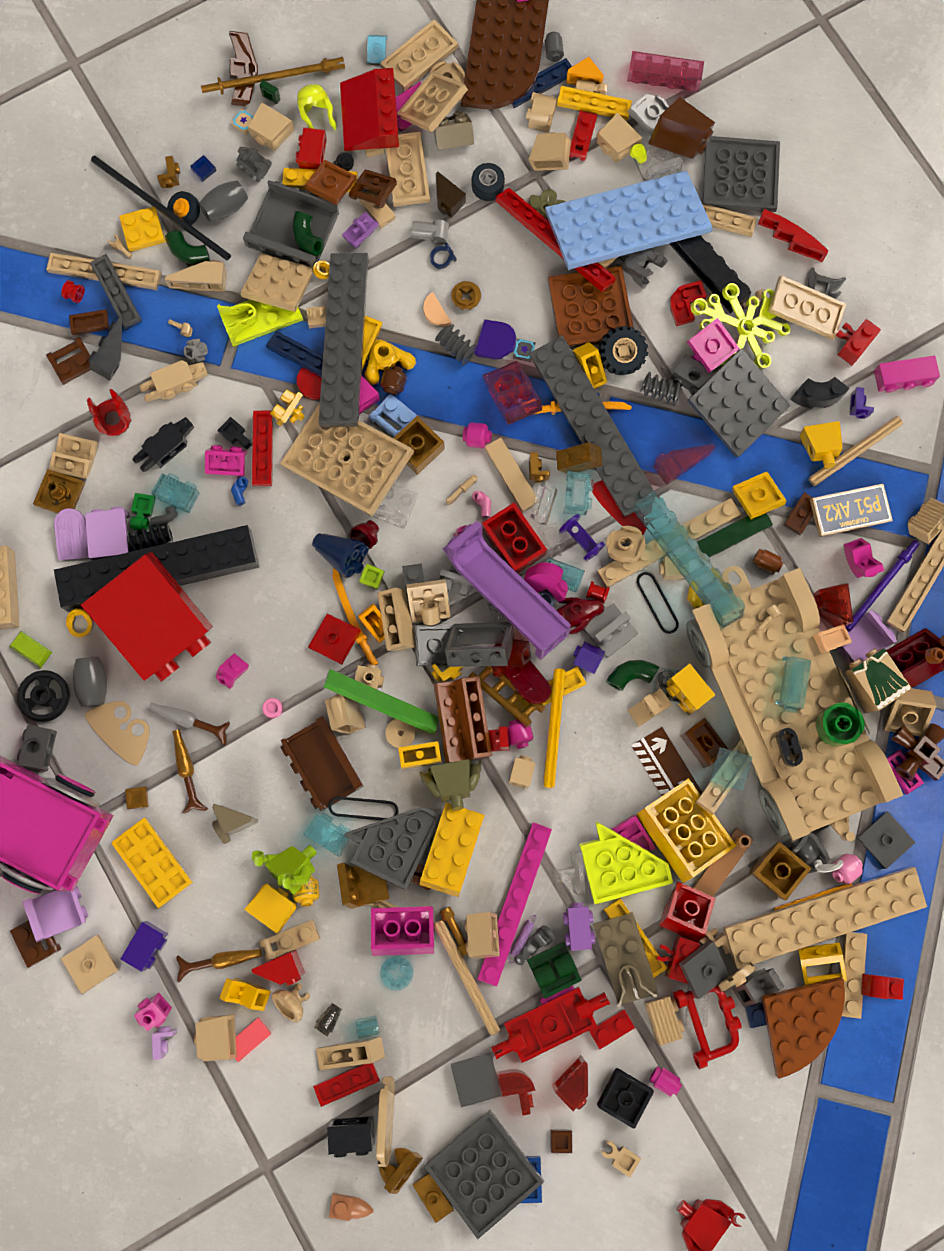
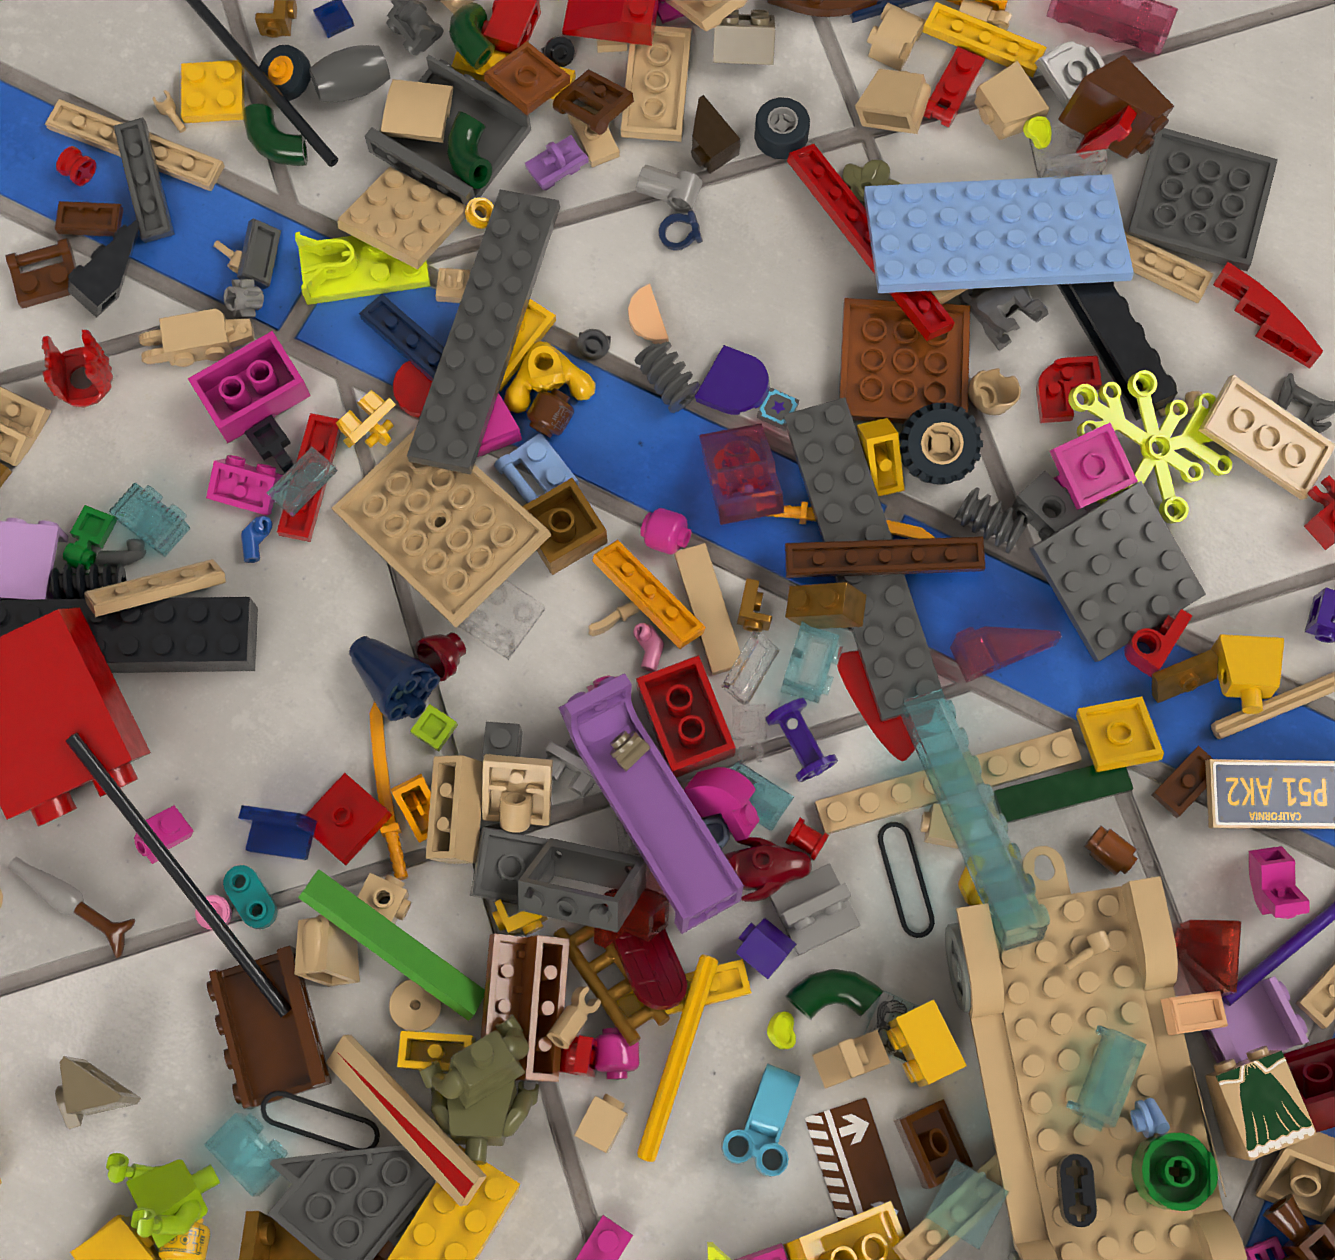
camera: 15 degrees right, 5 degrees down
black hinge [132,417,195,472] -> none
tan slope [165,260,227,292] -> none
pearl gold piece [172,729,208,814] -> none
pearl gold gear [451,281,481,310] -> none
tan plate [606,526,646,563] -> none
black brick [790,377,850,409] -> none
none -> black piece [66,733,292,1017]
none -> tan tile [84,559,226,617]
none -> dark pink brick [188,331,311,444]
none -> teal plate [223,865,278,930]
none -> dark grey tile [237,218,281,289]
none -> clear blue panel [238,805,317,861]
none -> clear light blue plate [267,447,337,517]
none -> tan tile [326,1035,486,1206]
none -> tan slope [381,79,453,143]
none -> olive torso [418,1014,529,1109]
none -> dark green cylinder [449,2,495,70]
none -> tan bar [547,986,601,1049]
none -> black plate [577,329,611,360]
none -> light orange tile [592,540,706,649]
none -> dark tan plate [610,731,651,772]
none -> medium azure piece [721,1063,801,1177]
none -> neon yellow piece [767,1011,796,1050]
none -> reddish brown tile [784,536,986,578]
none -> tan hair [968,368,1021,416]
none -> red plate [1075,105,1137,161]
none -> red plate [1124,609,1193,677]
none -> light blue plate [1130,1098,1170,1138]
none -> pearl gold plate [1152,649,1218,703]

